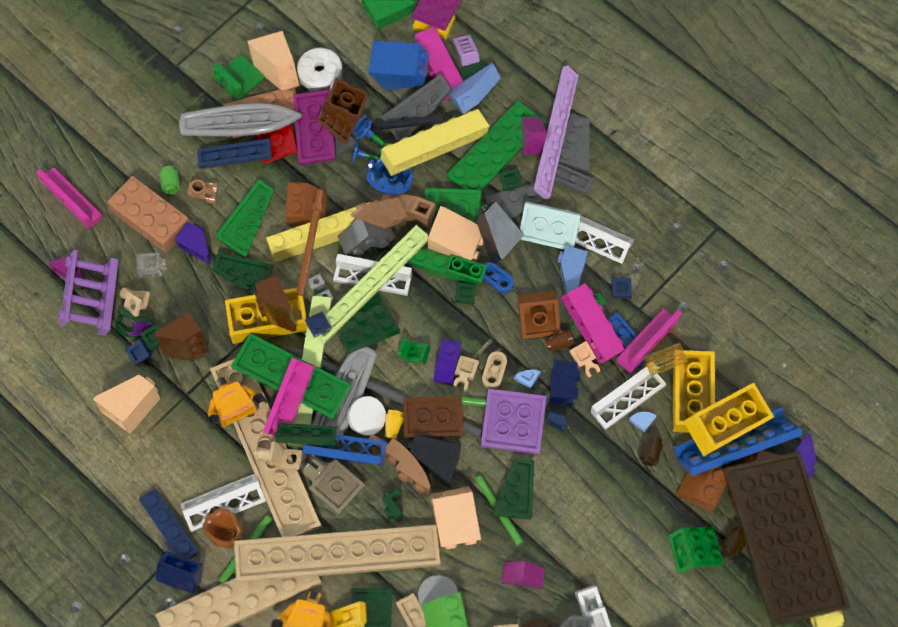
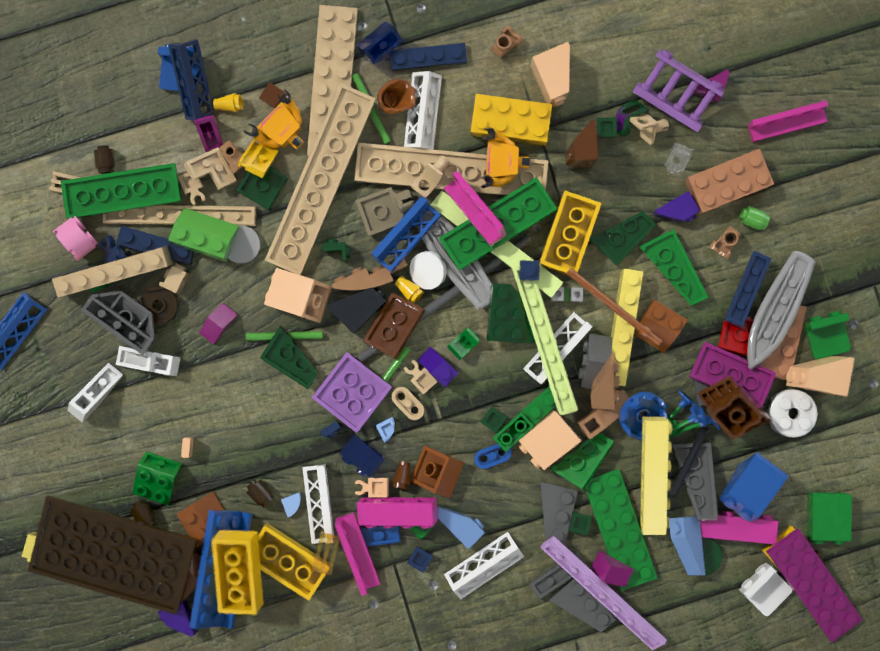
camera: 120 degrees right, 20 degrees up
dark blue plate [125,339,152,366] -> none
reddish brown slope [254,275,297,332] -> none
dark green plate [275,423,337,446] -> none
lavender slope [452,34,479,66] -> none
slope [475,201,524,263] -> none
light aqua plate [520,201,581,250] -> none
none -> light nougat tile [181,437,194,458]
none -> yellow brick [470,94,552,146]
none -> medium nougat plate [491,25,523,58]
none -> white bracket [739,562,792,616]

